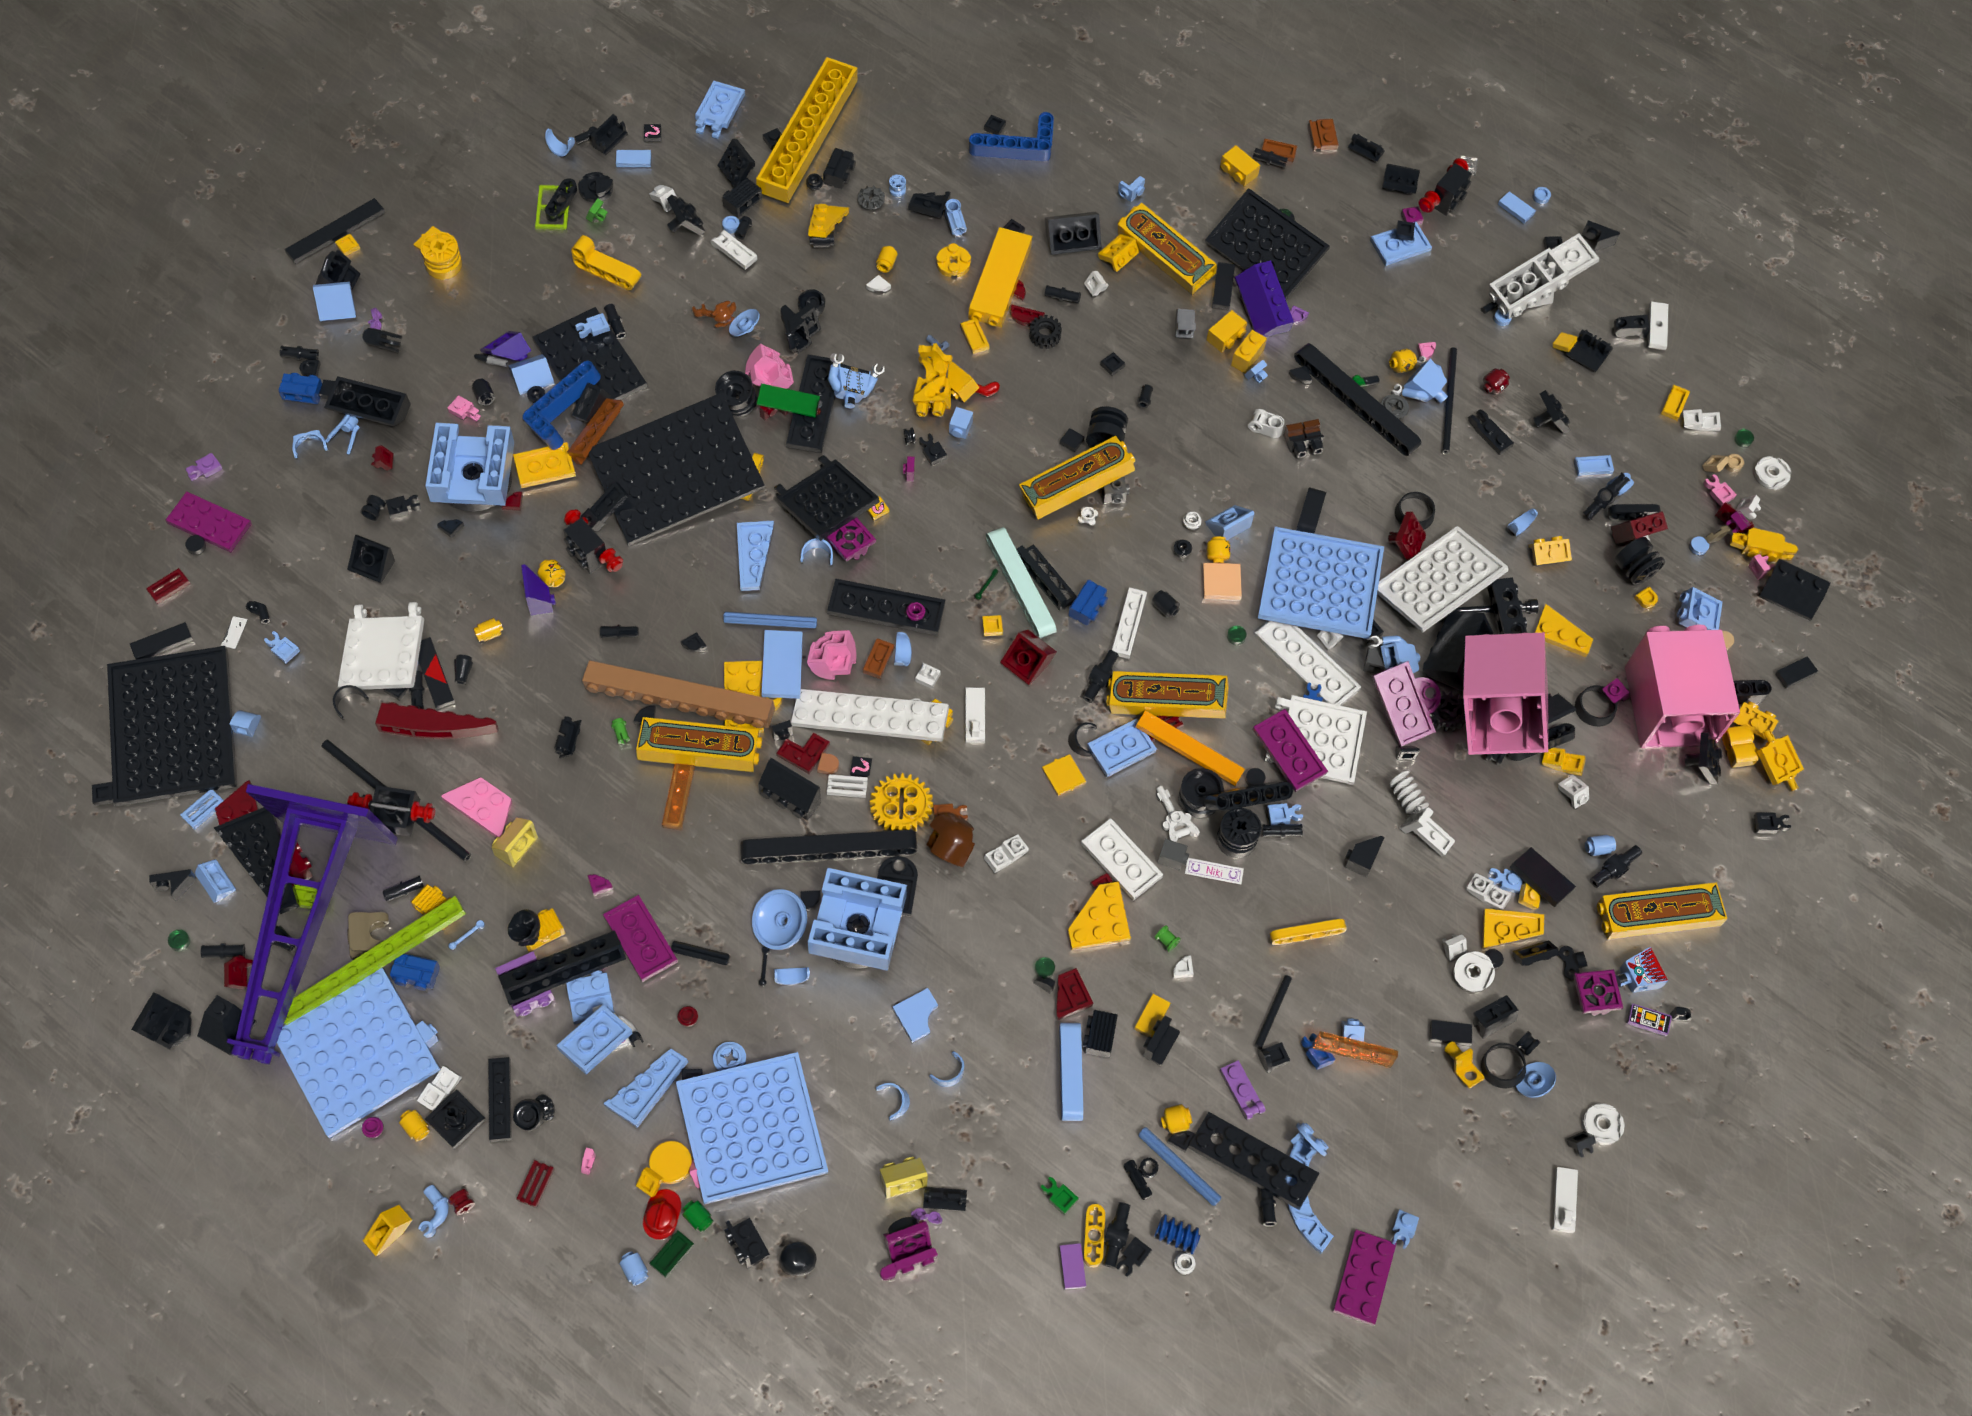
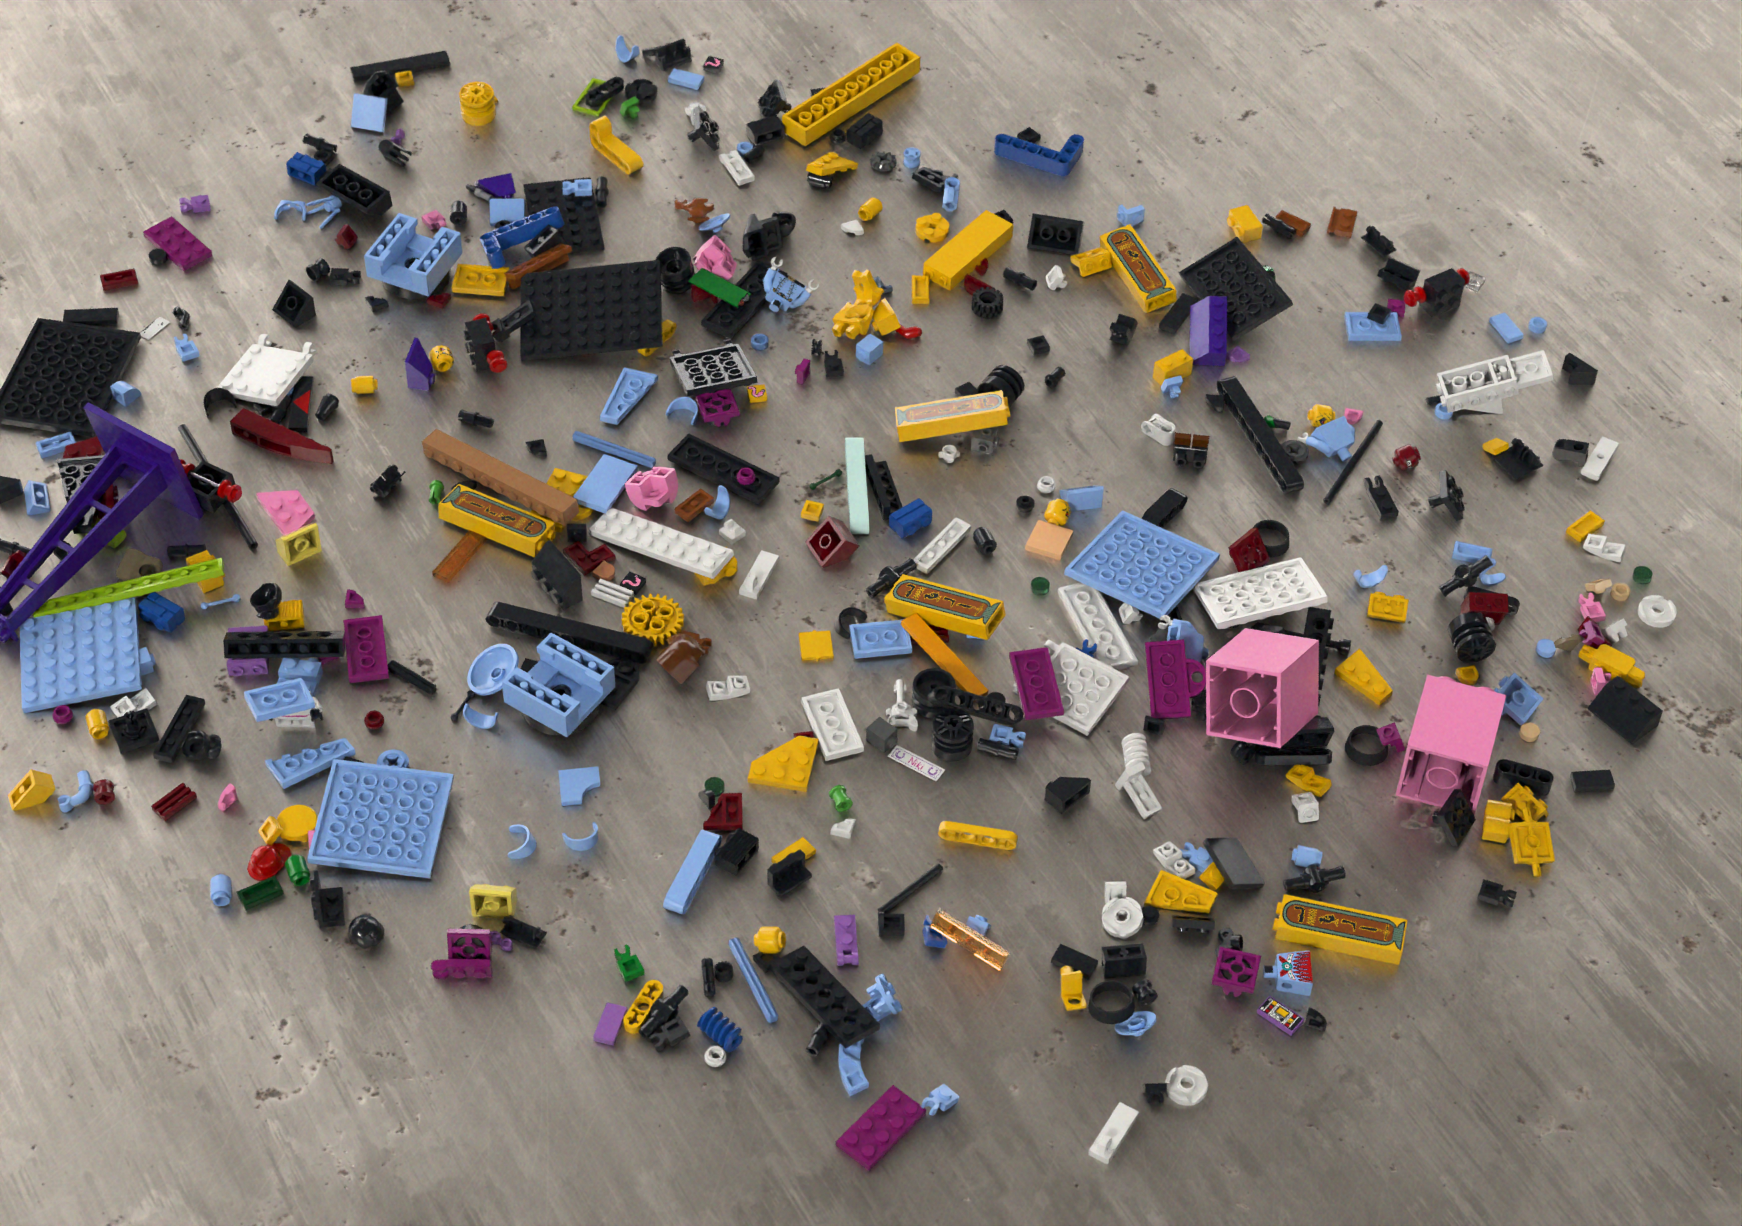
camera: 25 degrees right, 15 degrees down
light blue tile [695,81,745,139] -> none
yellow brick [1206,310,1247,353] -> none
none -> medium blue tile [751,334,769,350]

